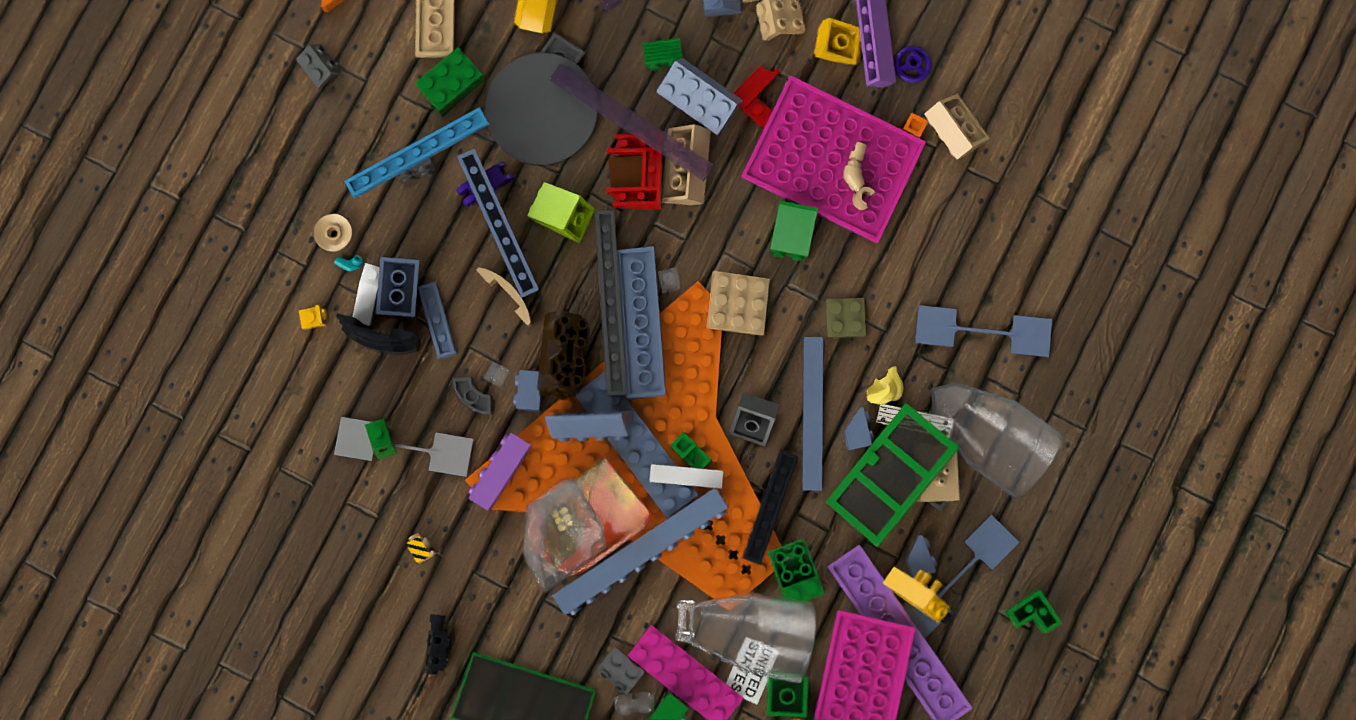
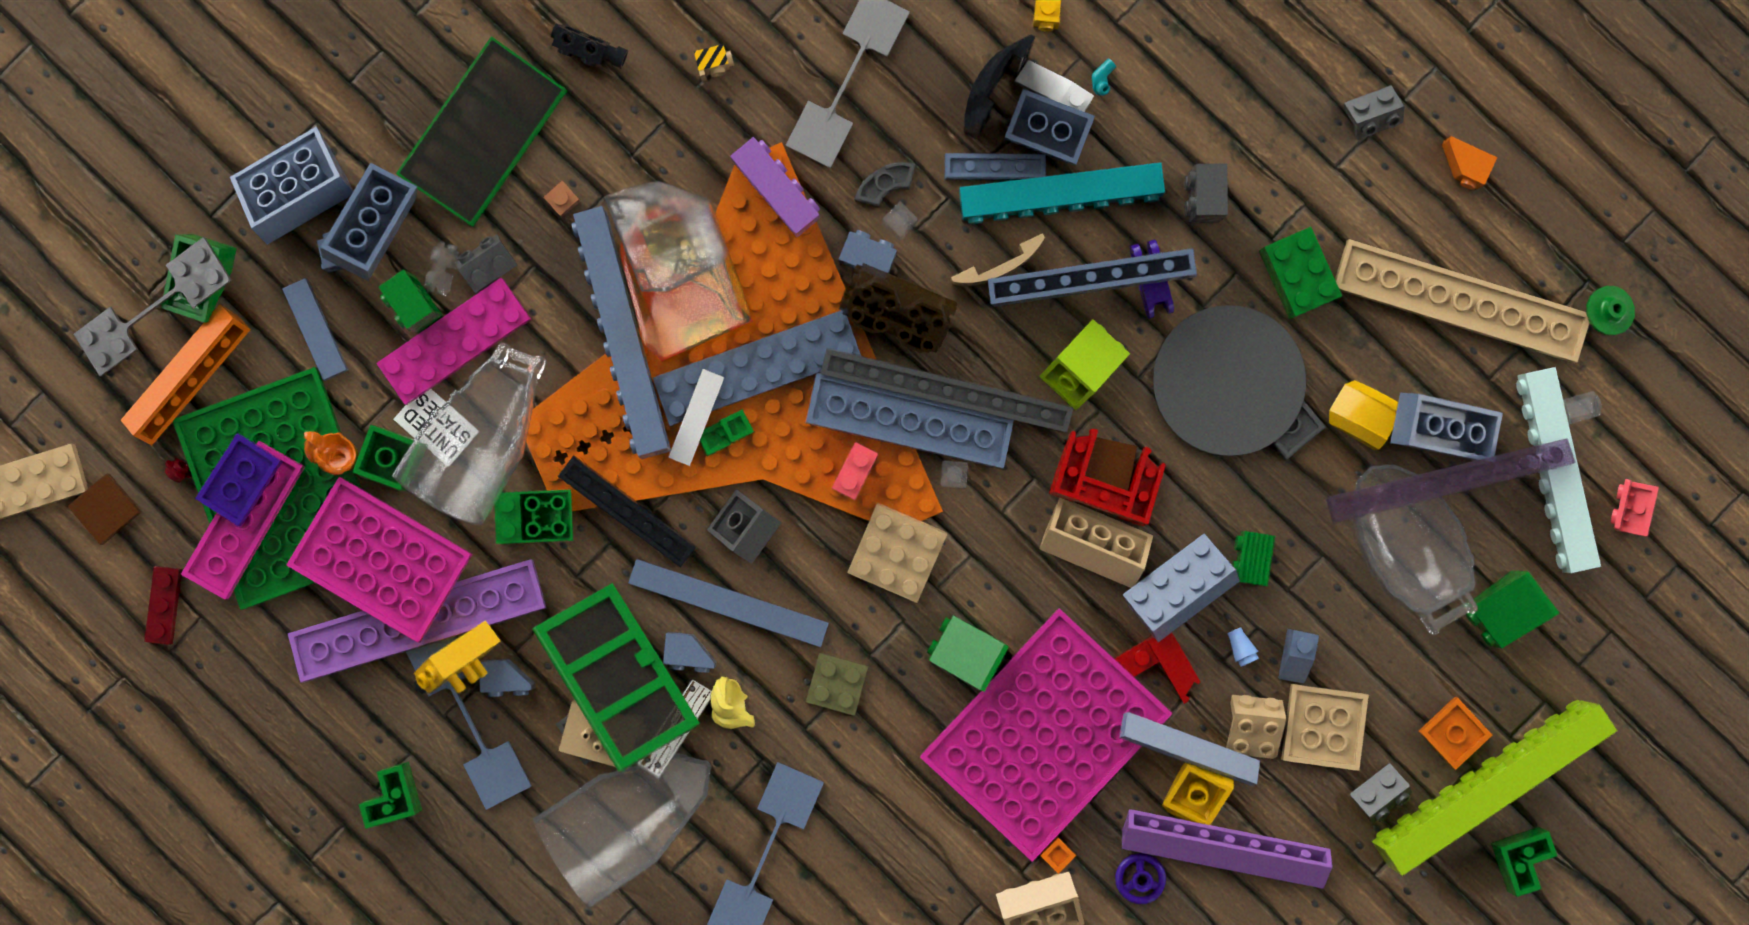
camera: 110 degrees right, 5 degrees up
tan dish [314,214,352,252] -> none
dark azure tile [344,107,490,199] -> none
green torso [365,419,397,460] -> none
sand blue slope [545,411,632,442] -> none
clear purple plate [550,64,714,182] -> none
tan piece [843,142,876,210] -> none
none -> nougat plate [544,181,580,217]
none -> coral brick [832,442,878,500]
none -> teal brick [959,162,1165,224]
none -> tile [1119,712,1260,786]
none -> light blue cone [1227,627,1259,667]

